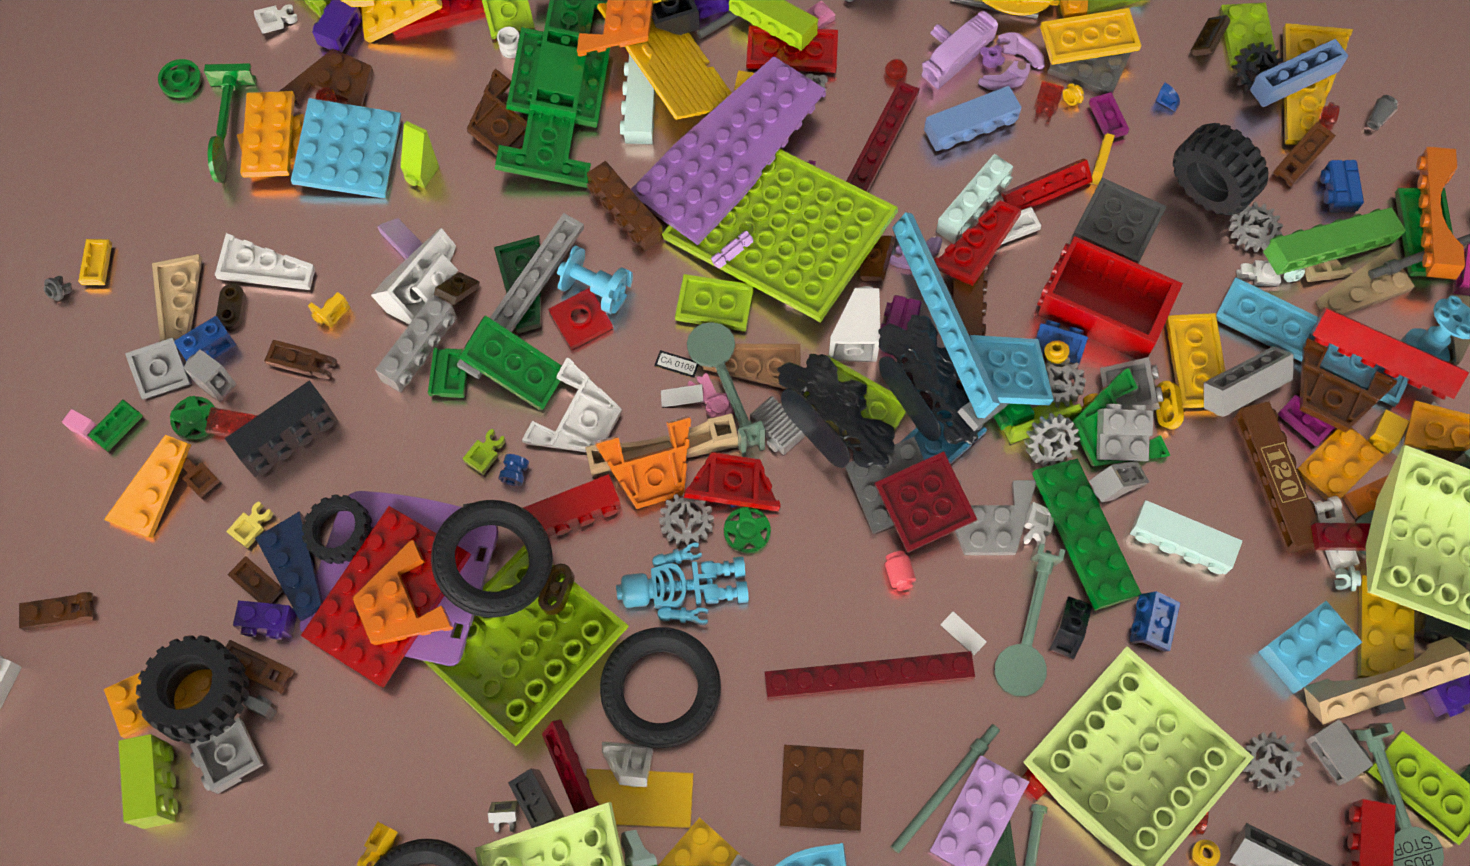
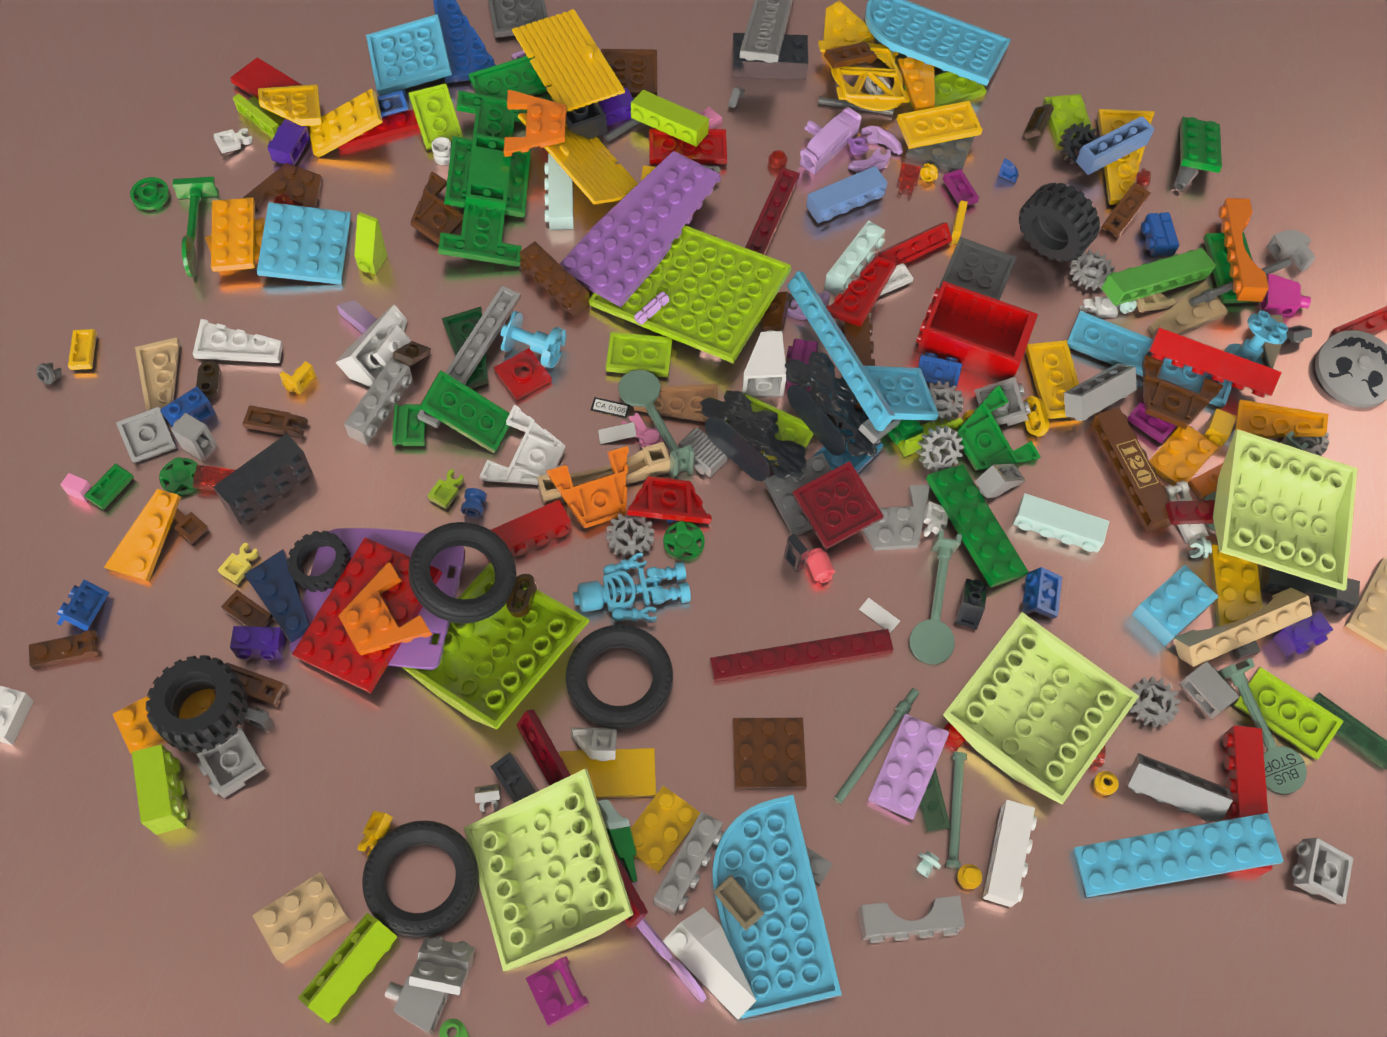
camera: 10 degrees left, 5 degrees down
yellow plate [1044,341,1069,364] -> none
light grey plate [1097,404,1153,462] -> none
none -> blue bracket [57,579,110,631]
none -> black tile [784,533,808,572]
none -> green plate [1180,117,1222,173]

